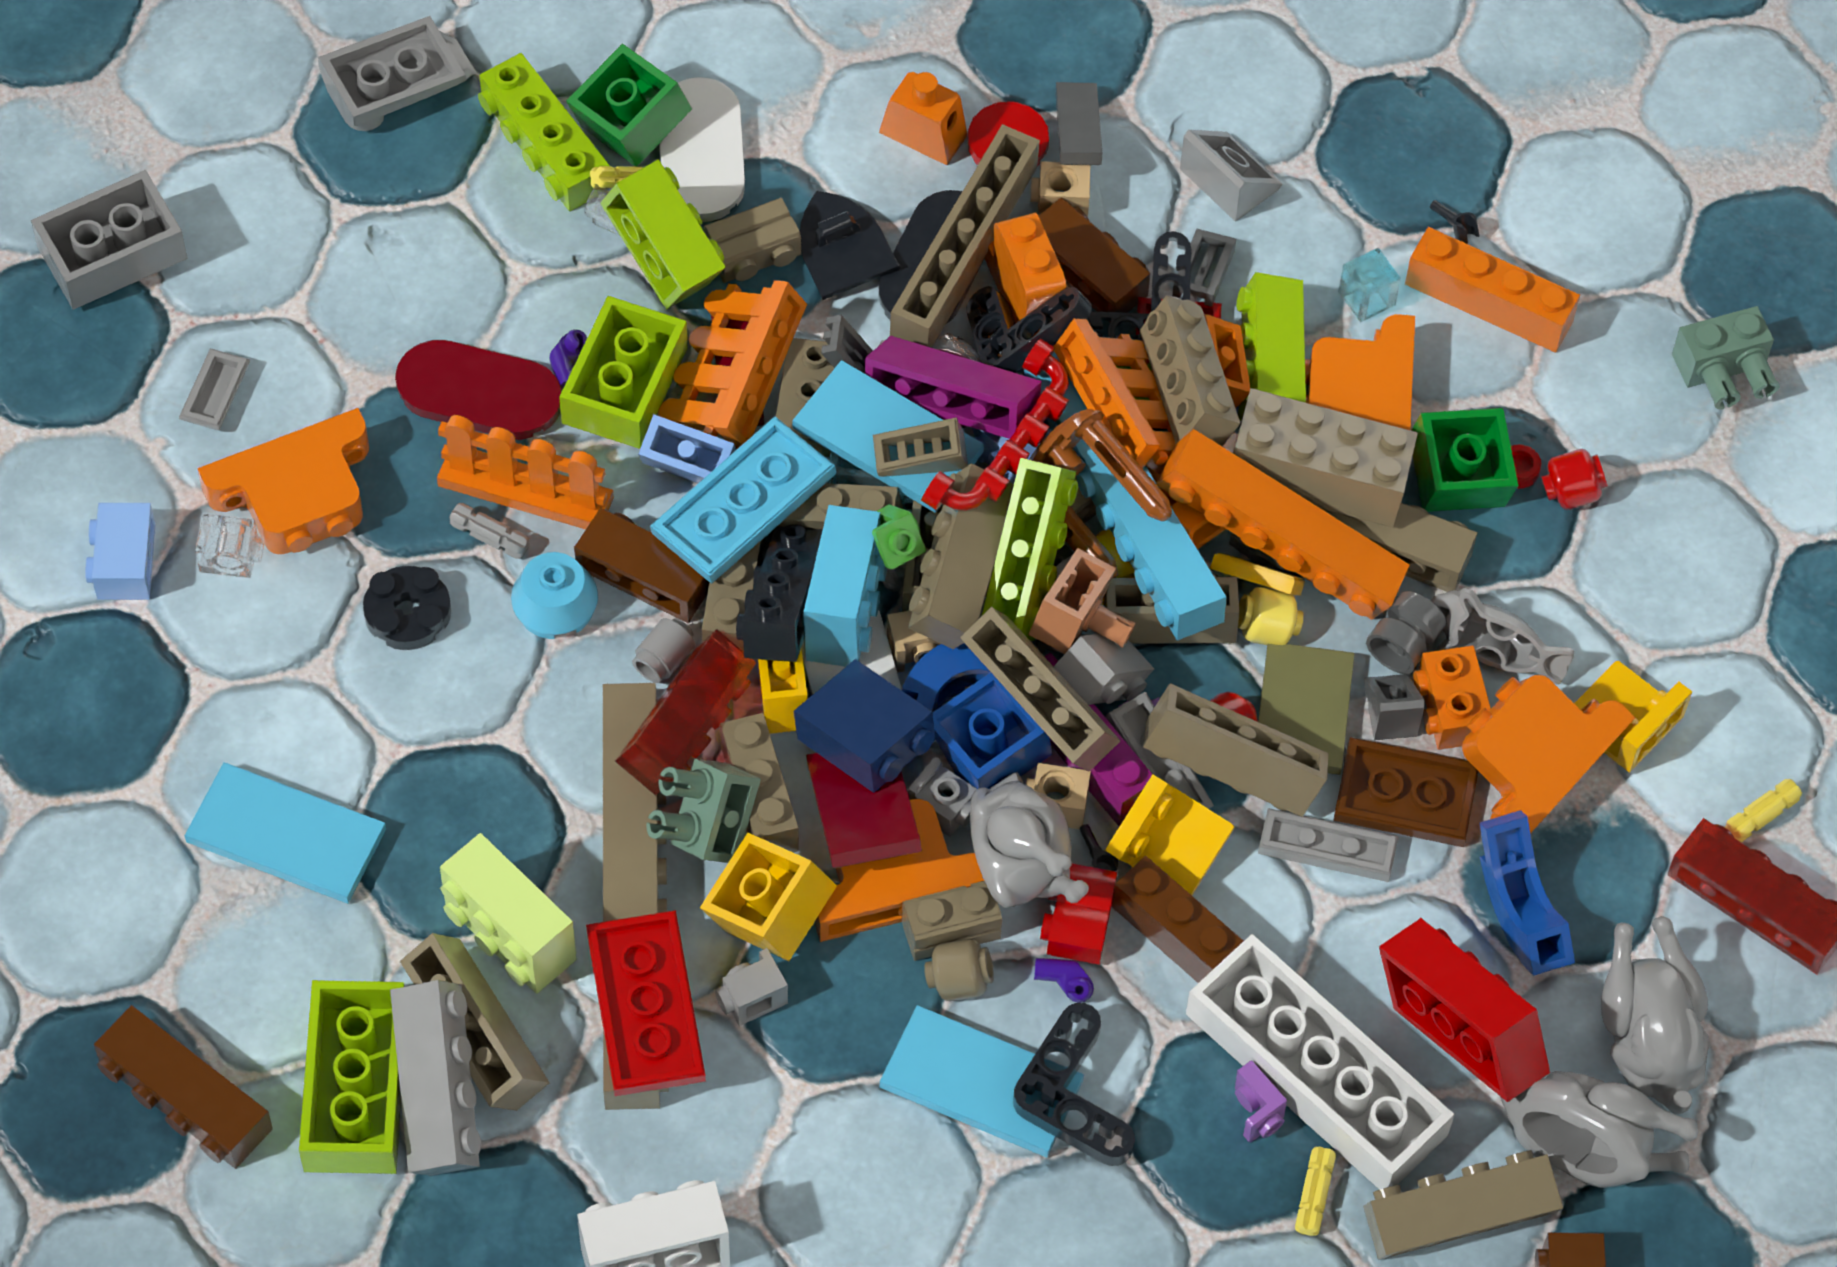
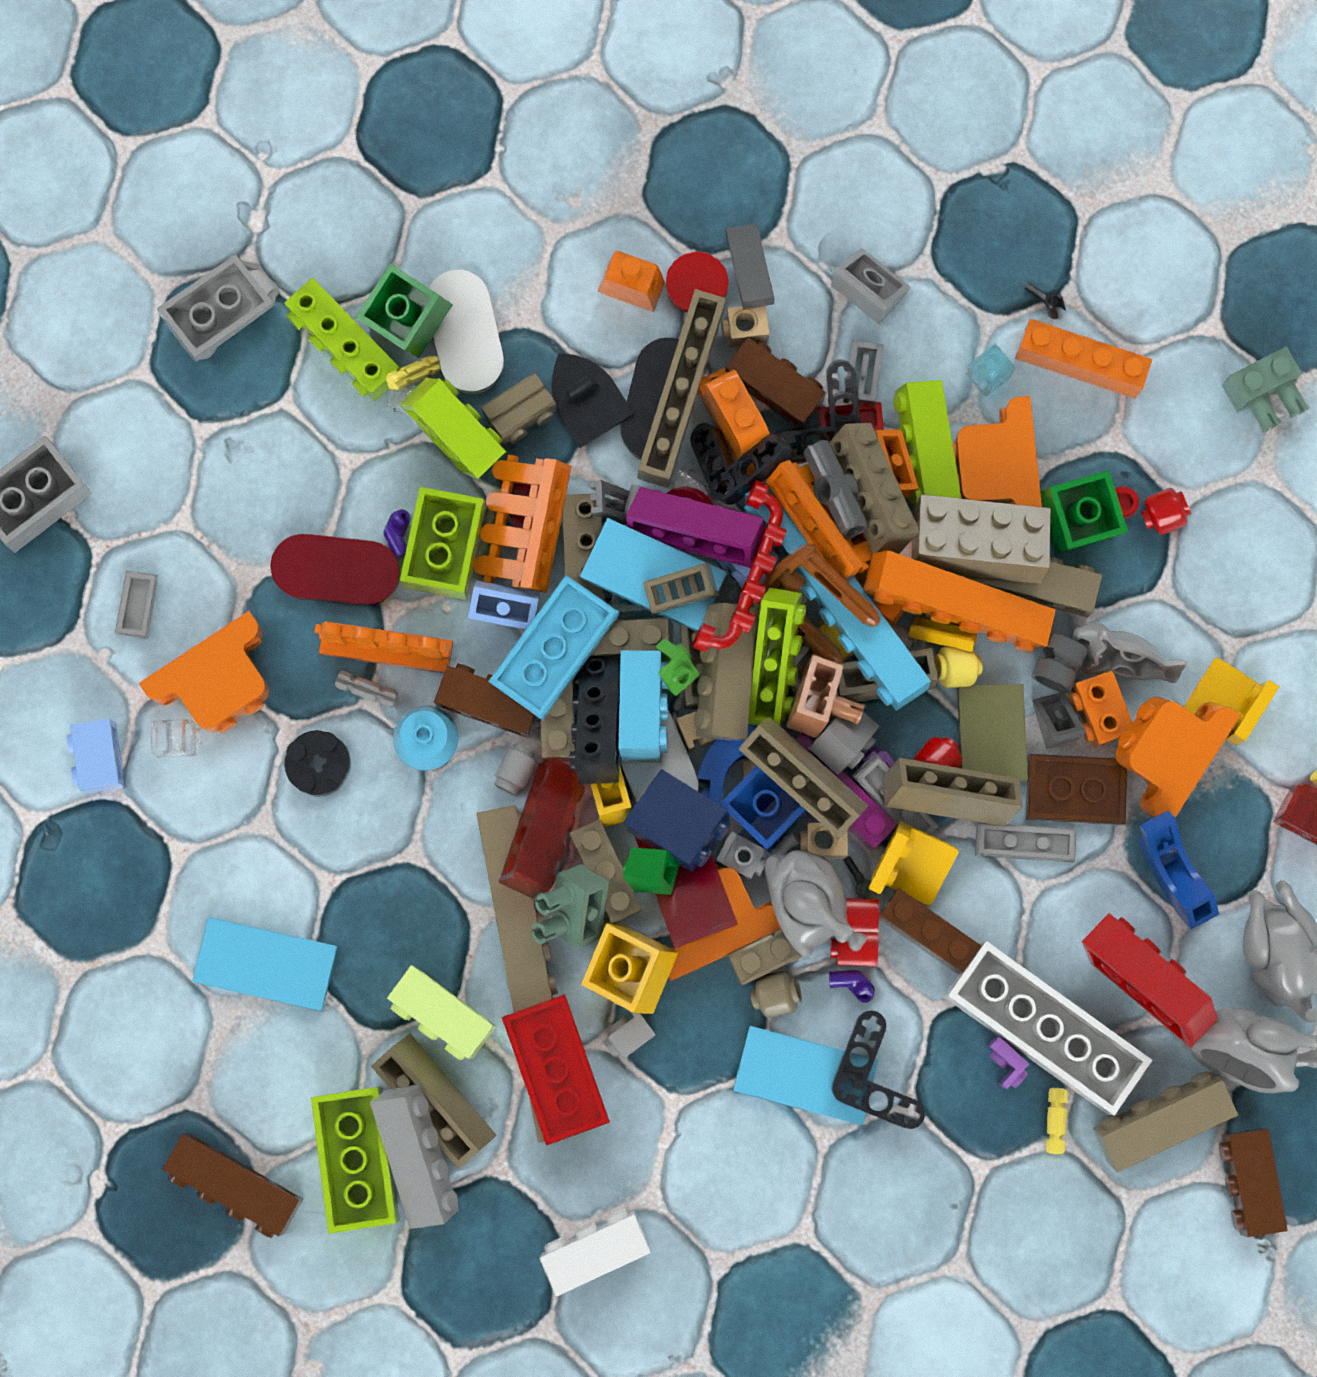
camera: 10 degrees left, 20 degrees up
none -> green brick [623,847,680,895]
none -> dark grey piece [803,440,869,539]

